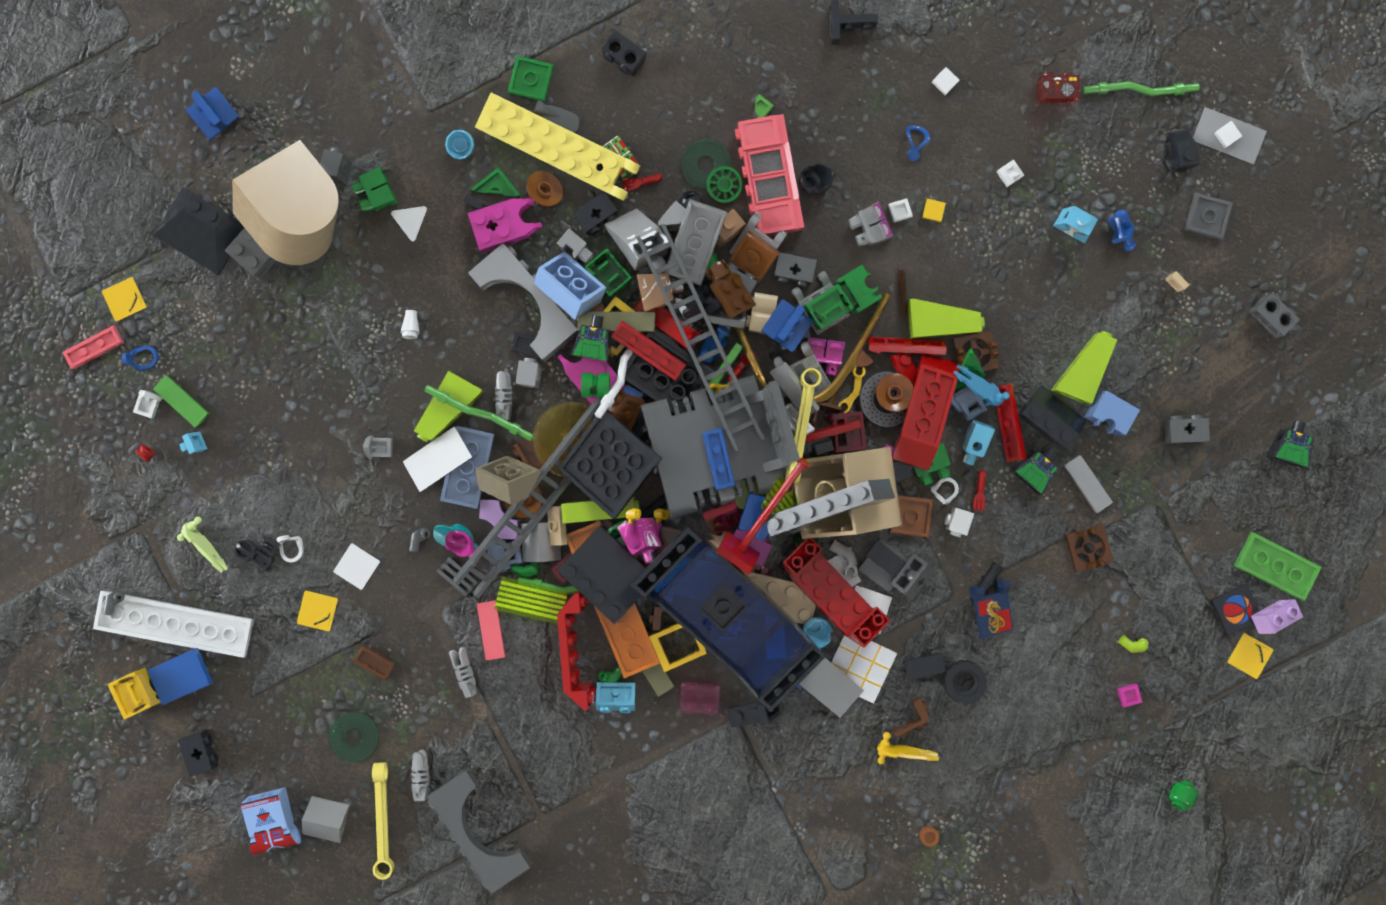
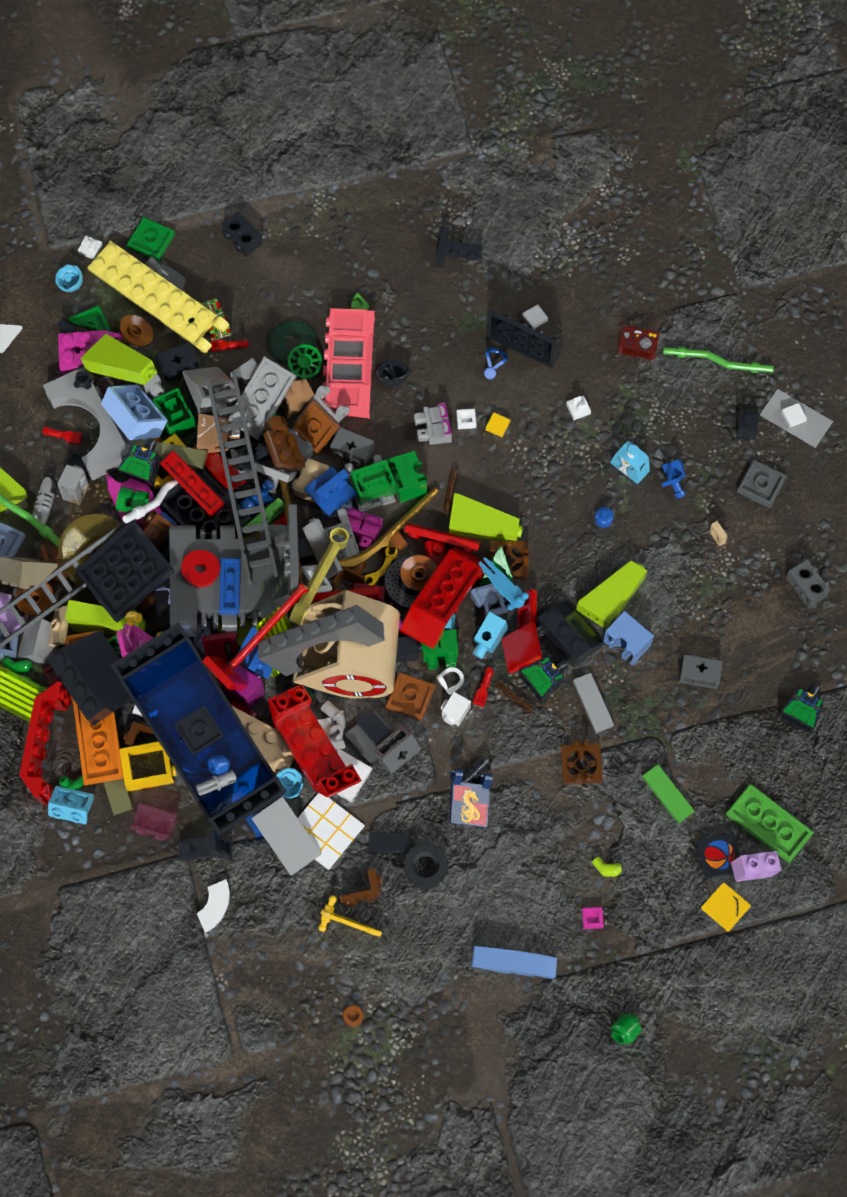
camera: 10 degrees right, 20 degrees down
none -> red piece [42,427,82,445]
none -> black plate [73,371,94,390]
none -> white tile [78,236,103,260]
none -> lime slope [81,334,157,385]
none -> red tile [181,550,220,588]
none -> light grey axle [196,770,236,795]
none -> white tile [197,879,230,933]
none -> blue piece [208,754,230,776]
none -> medium blue slope [471,946,557,979]
none -> black slope [487,309,563,368]
none -> reddish brown piece [491,677,536,716]
none -> red tile [501,622,542,674]
none -> blue piece [594,507,614,528]
none -> bright green tile [642,765,694,824]

